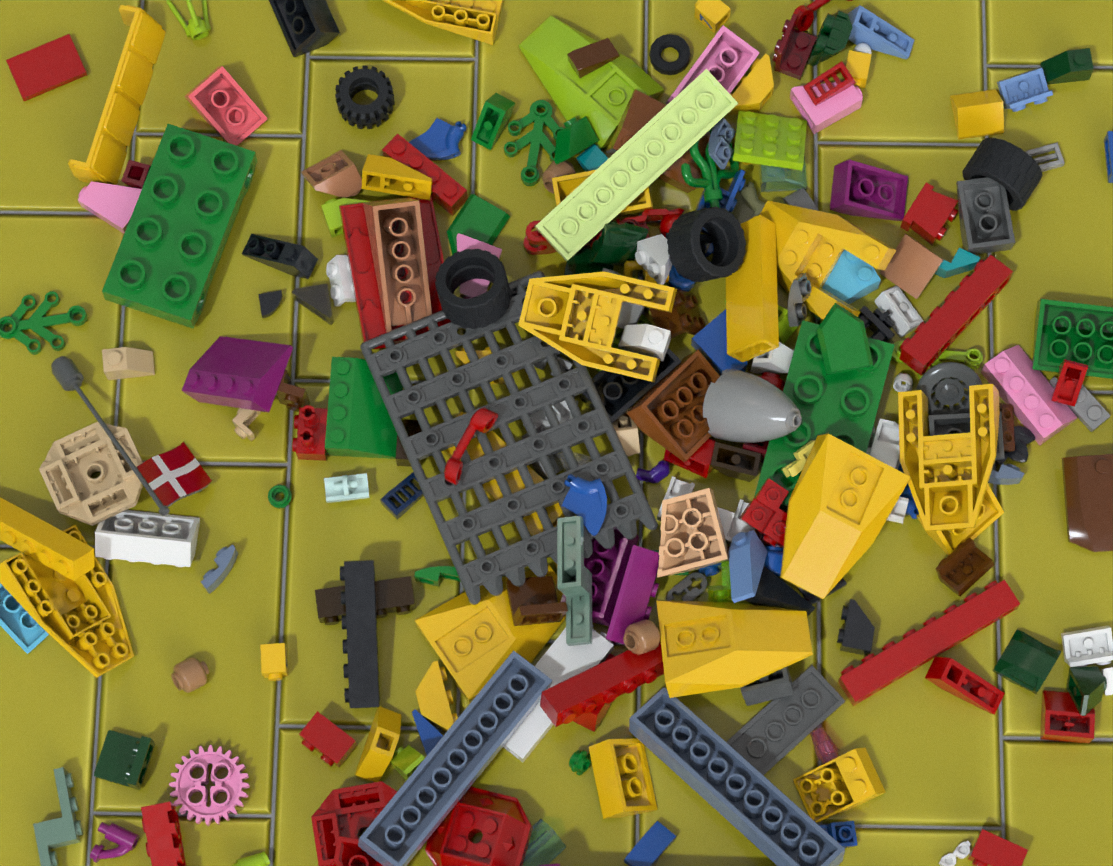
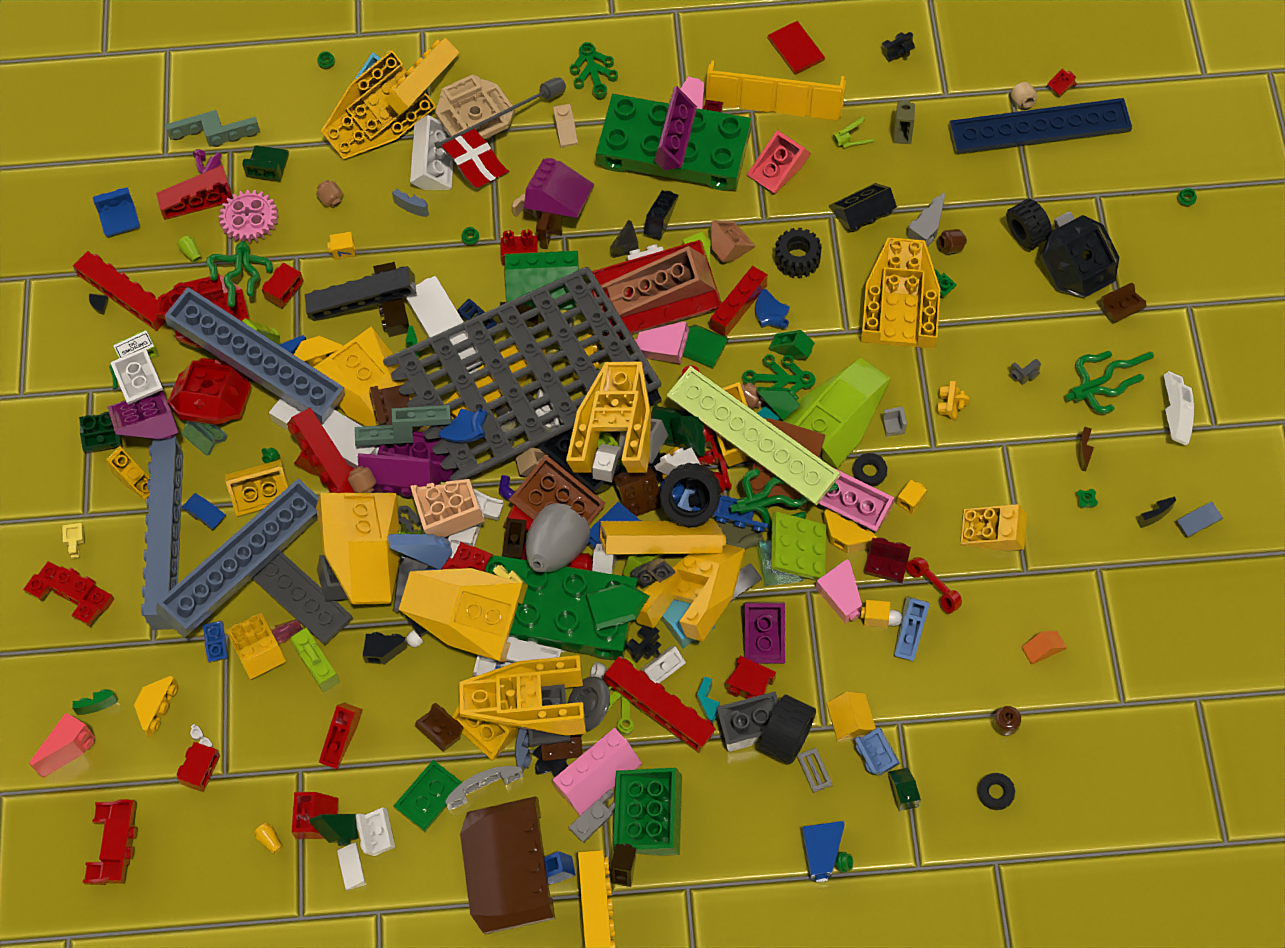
camera: 85 degrees right, 10 degrees down
black tile [258,290,283,318] -> none
light aqua hips [324,473,370,503] -> none
yellow slope [355,706,401,782] -> none
yellow slope [361,154,432,200] -> none
black tyre [435,249,511,329] -> none
red piece [444,407,498,485] -> none
reddish brown slope [567,38,620,78] -> none
sand blue slope [708,118,736,169] -> none
red slope [803,61,856,106] -> none
dark green slope [808,11,853,66] -> none
red brick [838,579,1020,706] -> none
nougat slope [880,234,944,299] -> none
dark green slope [992,629,1061,694] -> none
red slope [1051,359,1088,407] -> none
none -> green plant [206,241,273,308]
none -> yellow cone [254,822,283,854]
none -> lime piece [290,627,340,692]
none -> green tile [393,760,463,832]
none -> white brick [404,276,483,374]
none -> white hinge [406,630,424,647]
none -> light grey slope [445,766,524,811]
none -> magenta slope [654,86,697,170]
none -> light grey panel [883,407,907,437]

